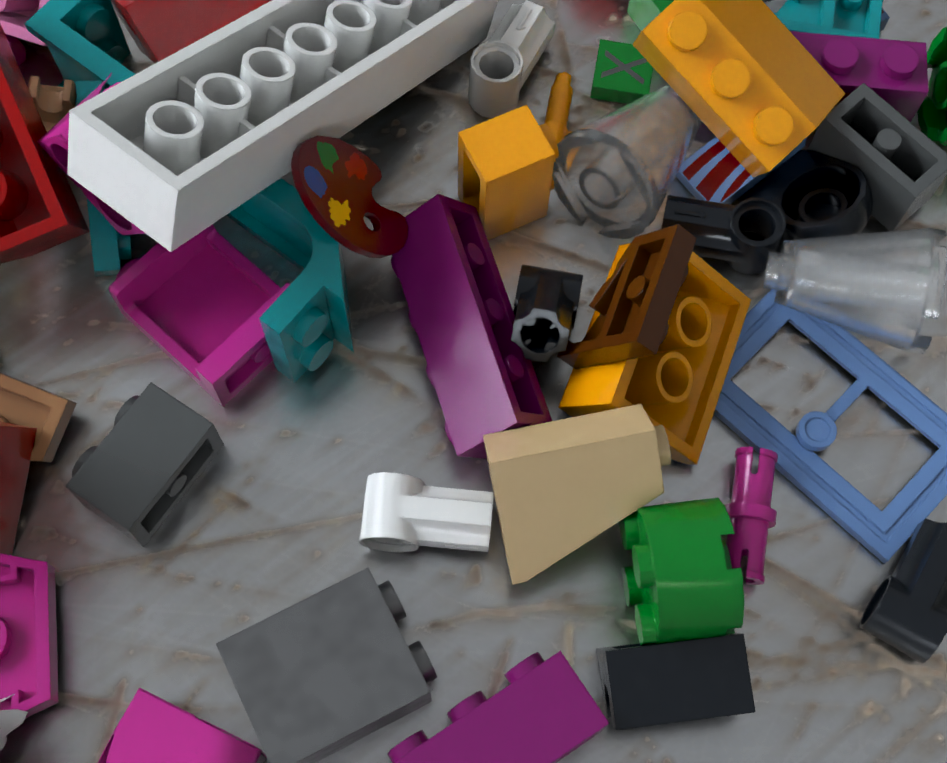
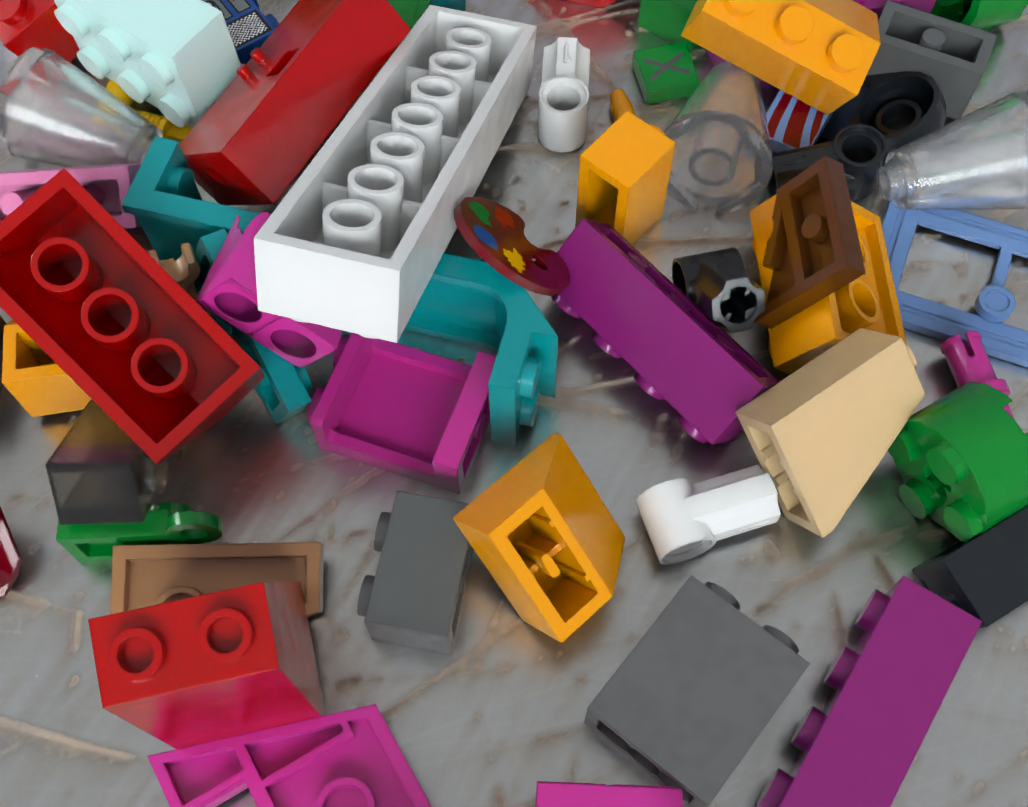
camera: 20 degrees left, 5 degrees down
none -> light orange slope [452,433,625,643]

